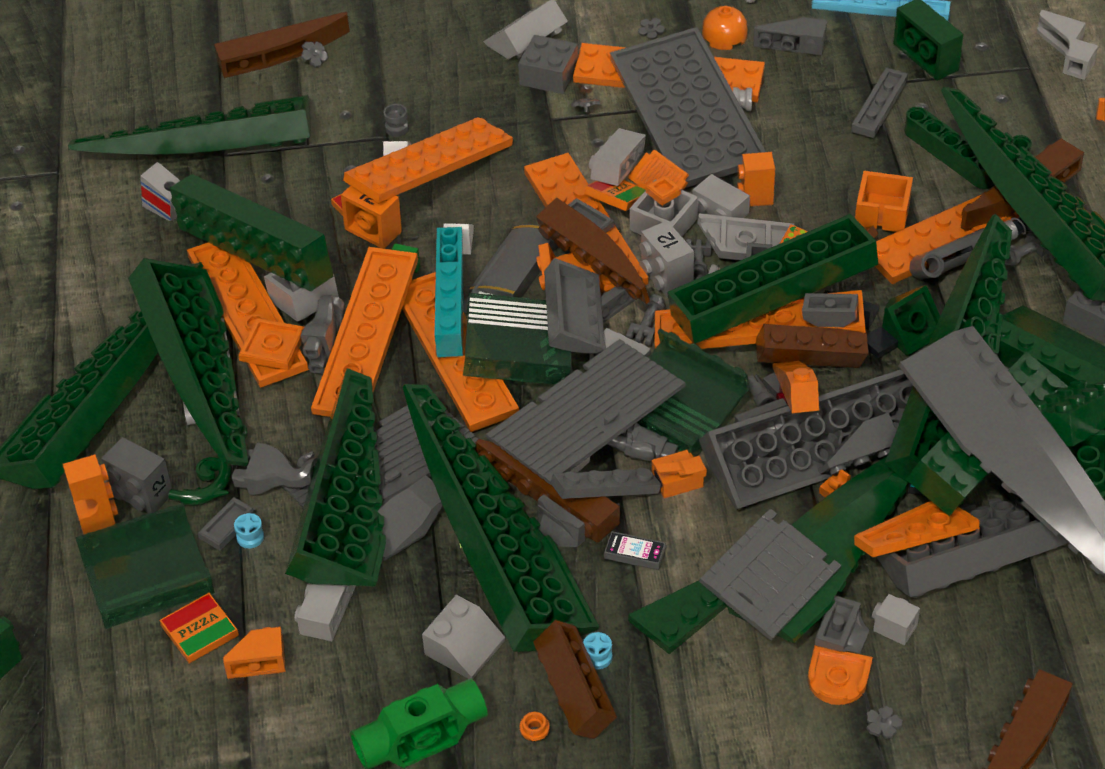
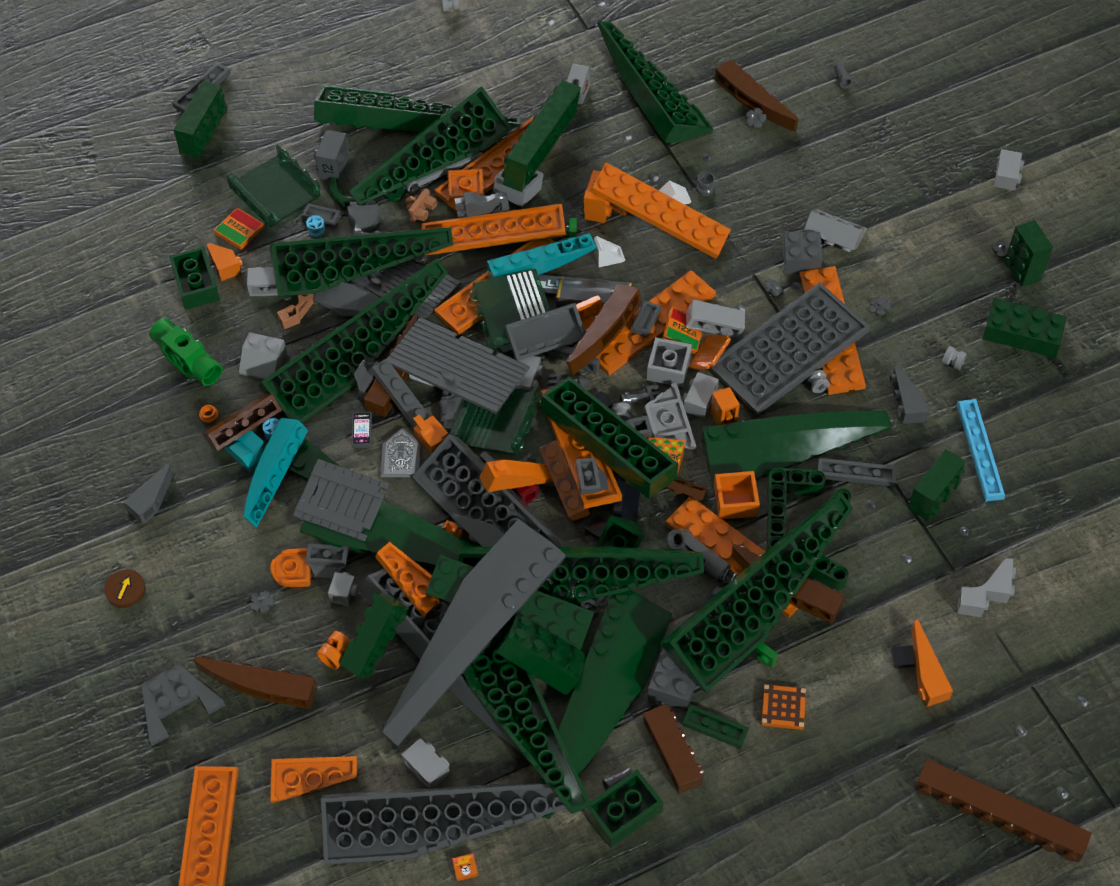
camera: 70 degrees right, 10 degrees up
orange arch [63,454,119,537] -> none
light grey brick [639,221,694,298] -> none
orange tile [646,175,681,206] -> none
orange cylinder [702,6,747,50] -> none
none -> dark green brick [169,246,220,310]
none -> teal slope [224,430,264,472]
none -> teal slope [243,418,308,528]
none -> nougat piece [277,294,314,329]
none -> orange wheel [316,631,351,670]
none -> dark green wedge [339,592,409,678]
none -> light grey tile [381,427,421,477]
none -> nougat hips [405,189,437,223]
none -> dark green wedge [701,411,892,488]
none -> dark green beam [766,468,826,551]

